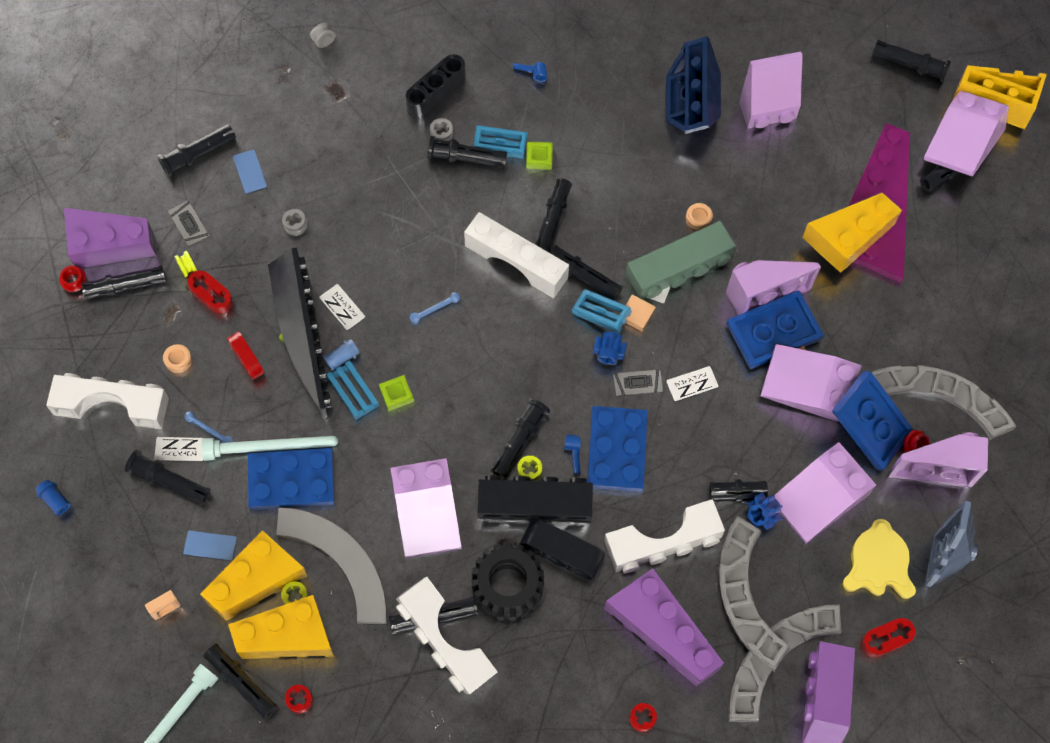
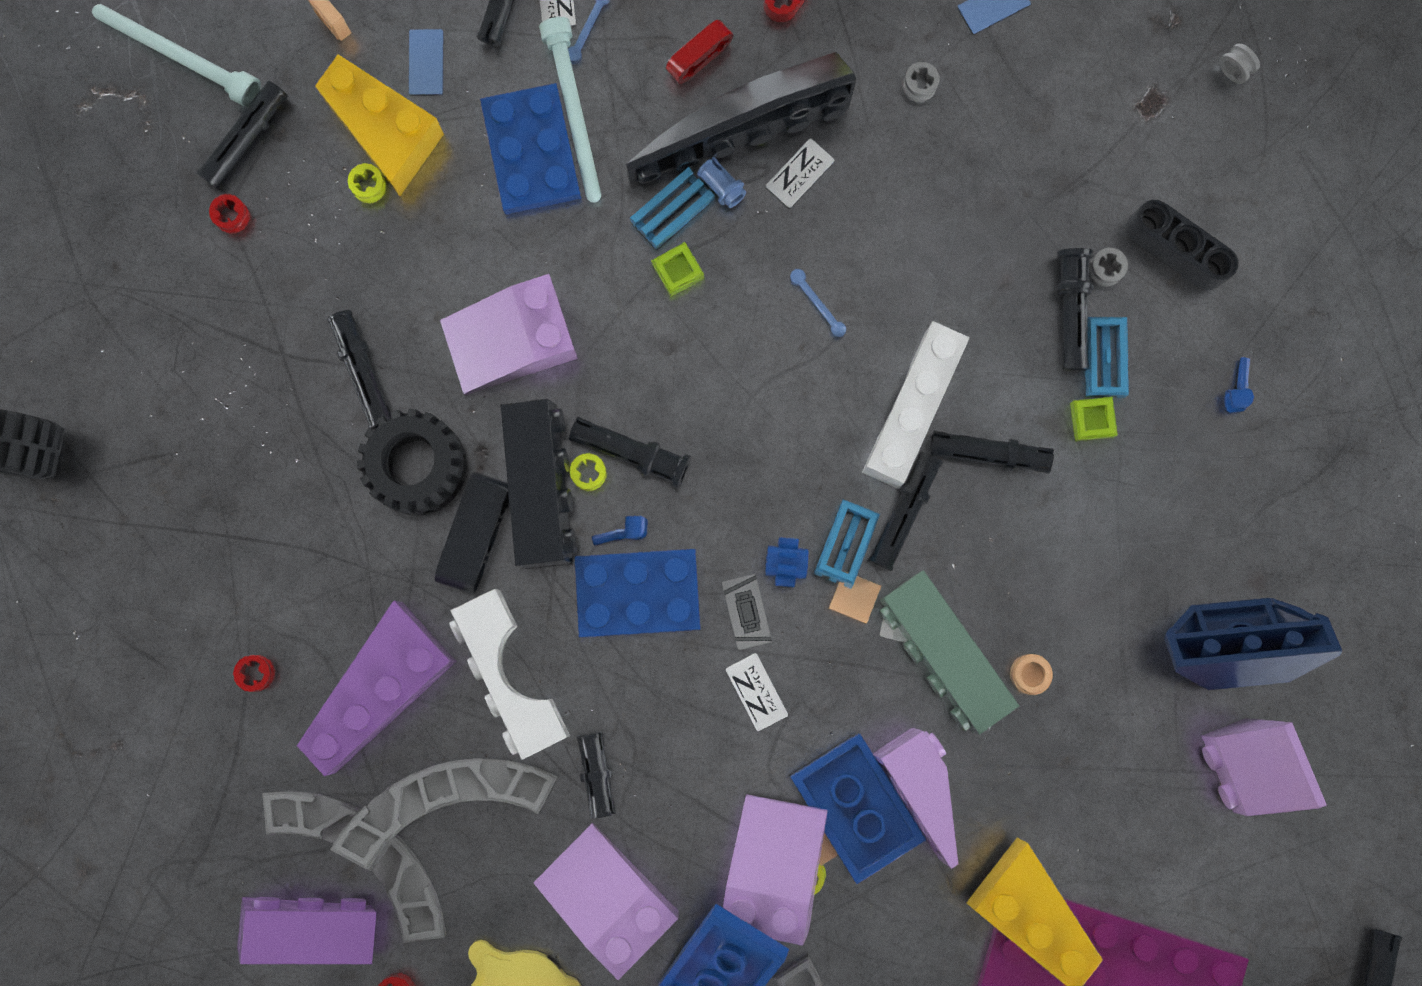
camera: 80 degrees right, 15 degrees up
yellow wedge [228,595,334,659] -> none
light grey tile [276,508,387,624] -> none
white arch [396,577,497,694] -> none
blue gear [747,493,783,530] -> none

